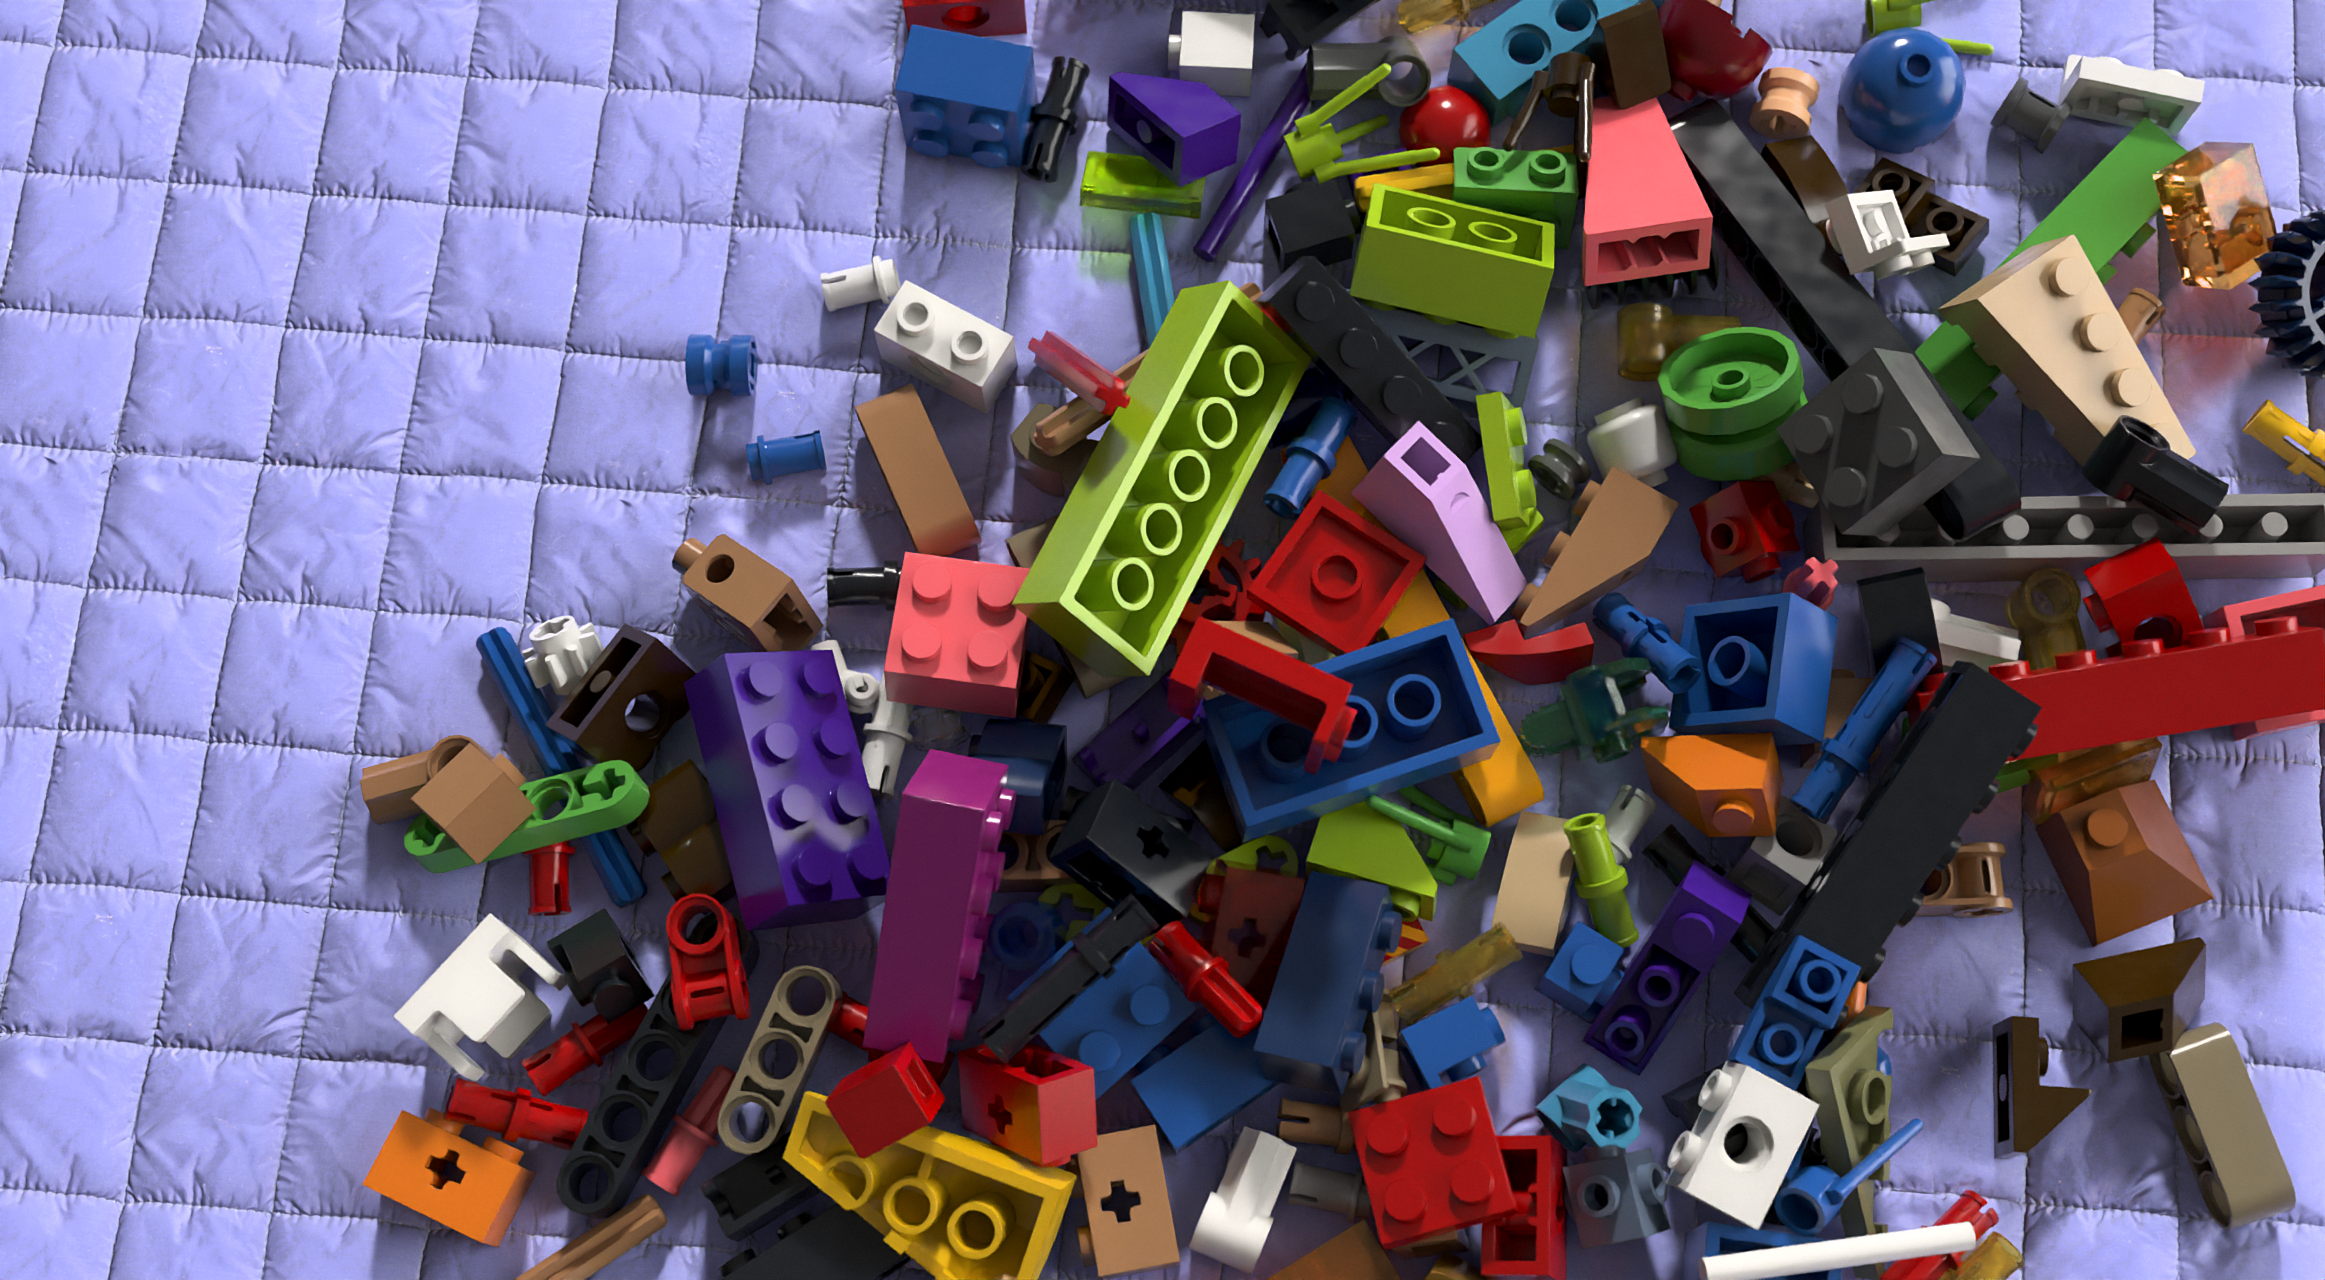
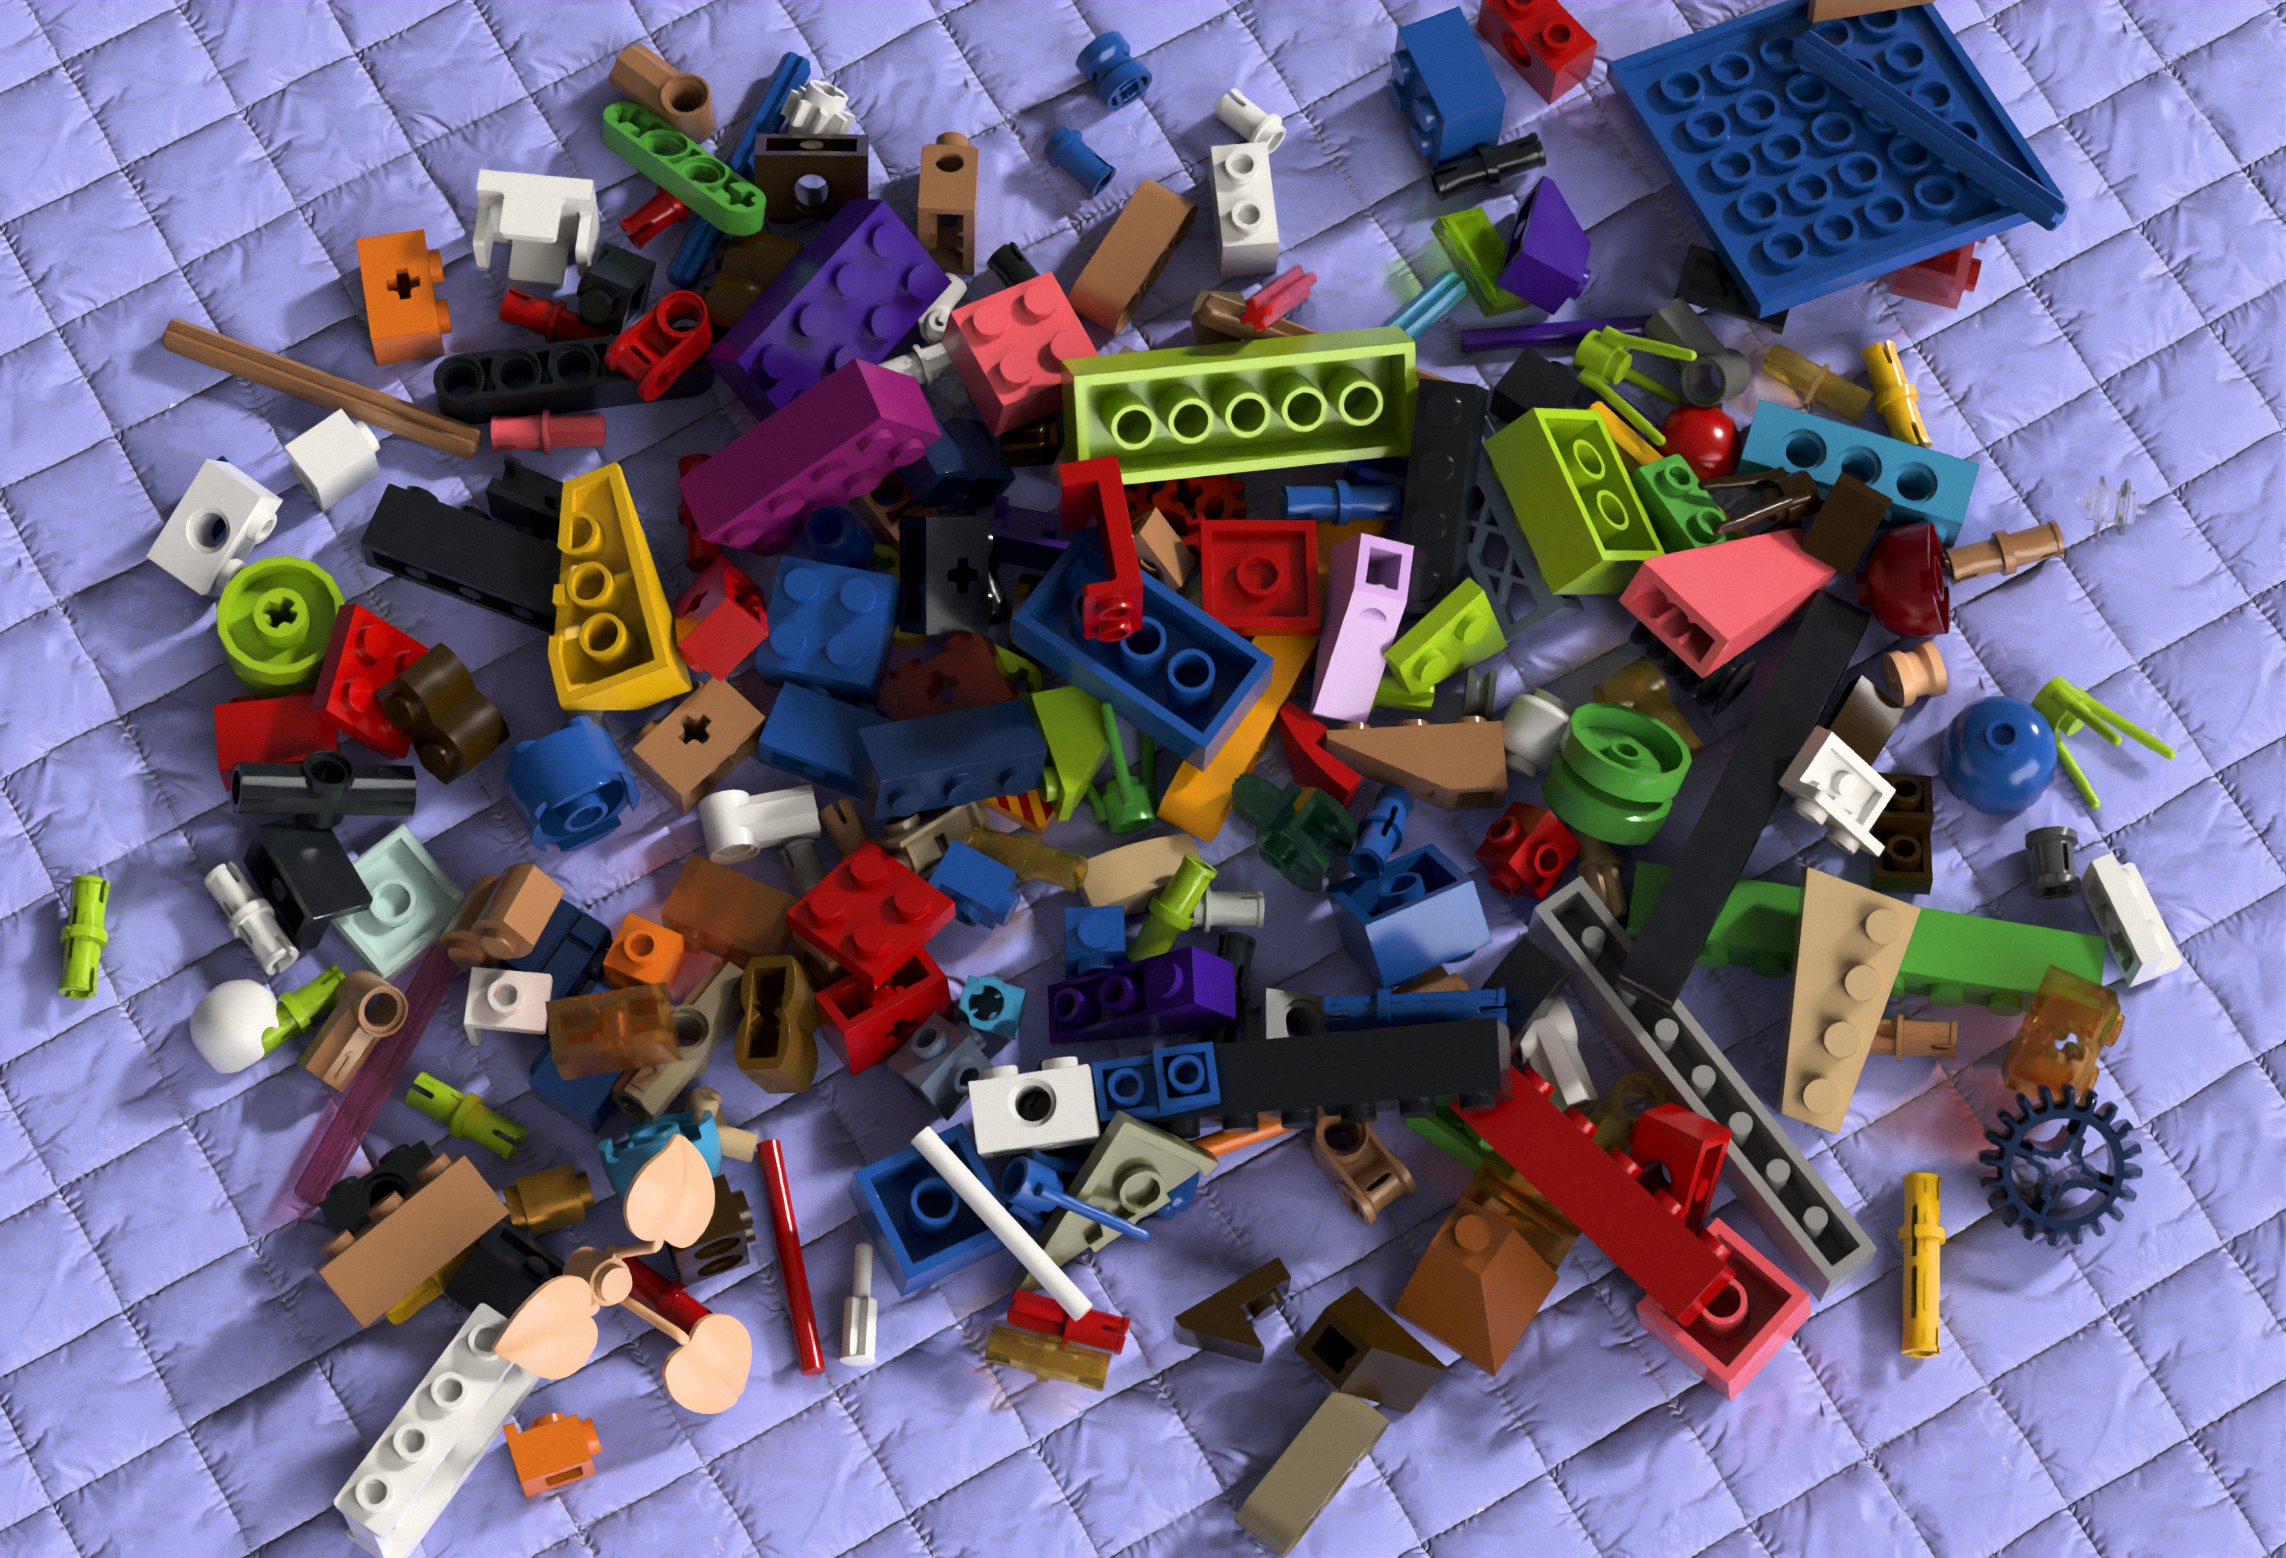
camera: 50 degrees right, 5 degrees down
medium nougat brick [411,743,536,865] -> none
red pin [443,1077,588,1151] -> none
dark tan beam [717,965,843,1154] -> none
red panel [824,1041,946,1159] -> none
black pin [977,893,1160,1064] -> none
red axle [1148,921,1263,1038] -> none
white brick [1168,11,1255,97] -> none
orange slope [1640,732,1784,837] -> none
dark grey brick [1776,347,1981,536] -> none
coral axle [1781,557,1839,611] -> none
black piece [2082,415,2229,535] -> none

